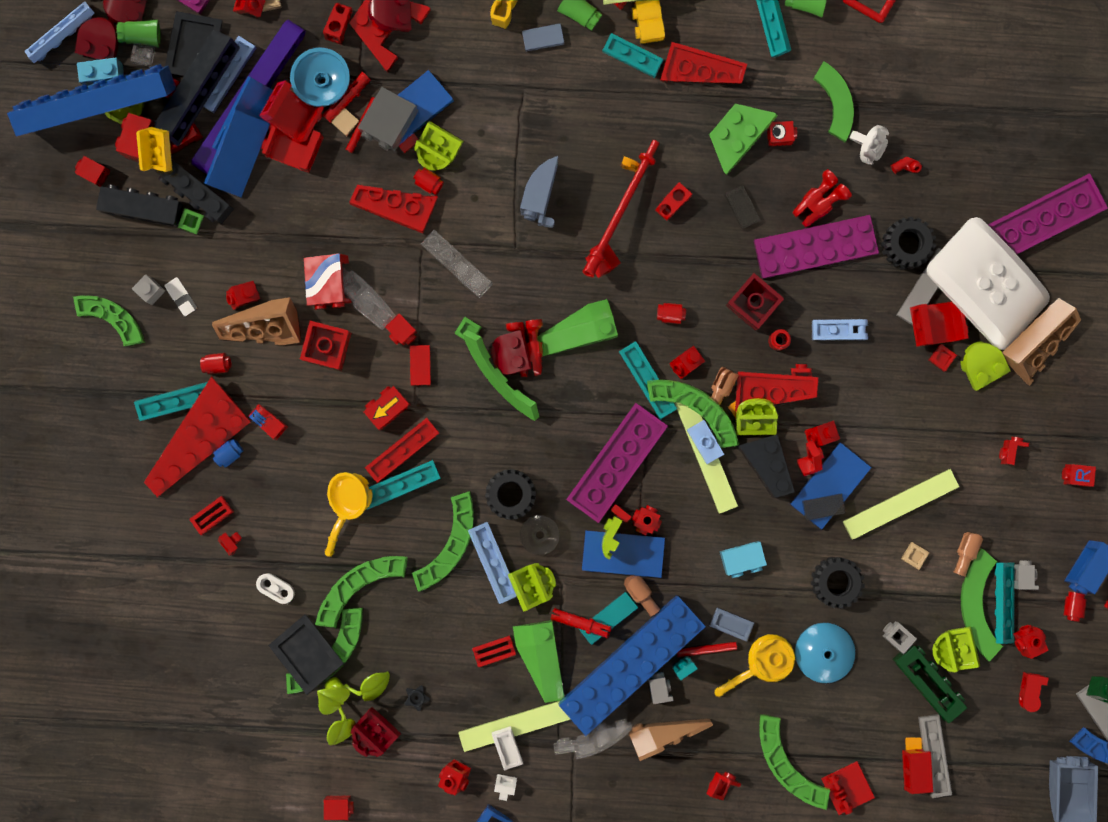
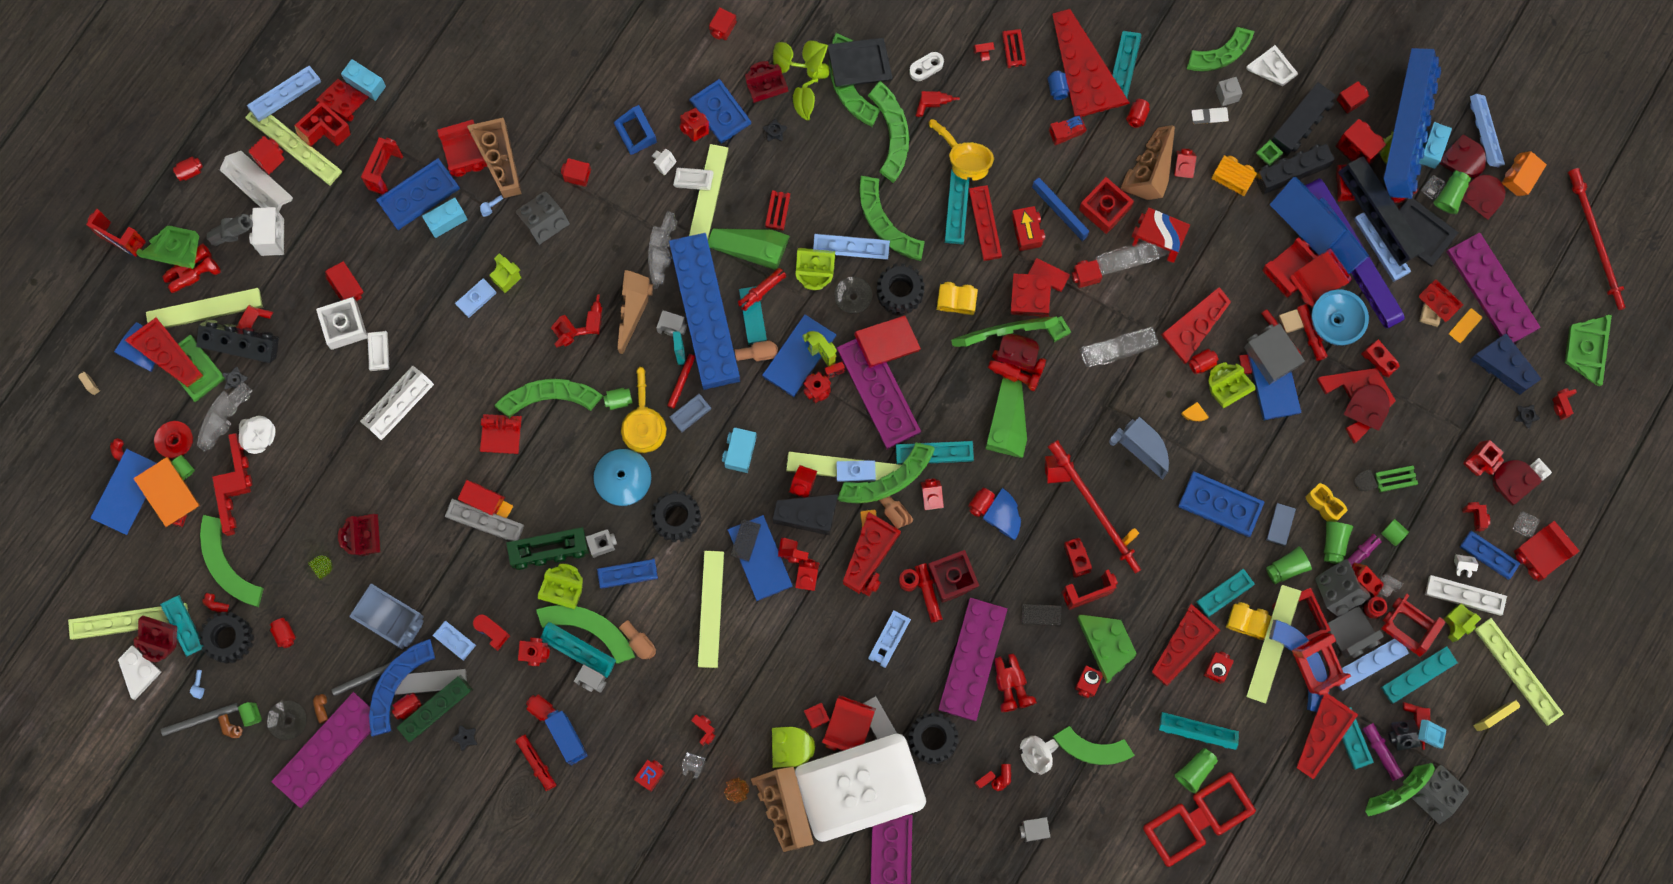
camera: 115 degrees right, 10 degrees down
yellow bracket [136,127,172,172] -> none
lime slope [736,399,778,435] -> none
tan tile [901,542,929,570] -> none
none -> light blue plate [433,621,476,661]
none -> red piece [575,294,602,336]
none -> blue tile [597,559,658,589]
none -> bright green brick [603,388,632,410]
none -> clear tile [681,753,706,778]
none -> blue tile [689,79,751,144]
none -> clear orange gear [725,777,749,804]
none -> red brick [789,465,818,498]
none -> red tile [854,316,921,368]
none -> red piece [915,91,960,117]
none -> red pin [915,563,943,623]
none -> yellow brick [936,282,978,315]
none -> red tile [975,770,995,789]
none -> blue brick [983,488,1021,541]
none -> red brick [1011,273,1052,317]
none -> light grey brick [1019,817,1050,842]
none -> blue tile [1032,178,1089,241]
none -> red panel [1062,570,1118,610]
none -> blue tile [1178,471,1264,537]
none -> light orange tile [1181,402,1209,422]
none -> red brick [1203,651,1234,684]
none -> light orange brick [1211,155,1257,196]
none -> white wing [1246,45,1298,86]

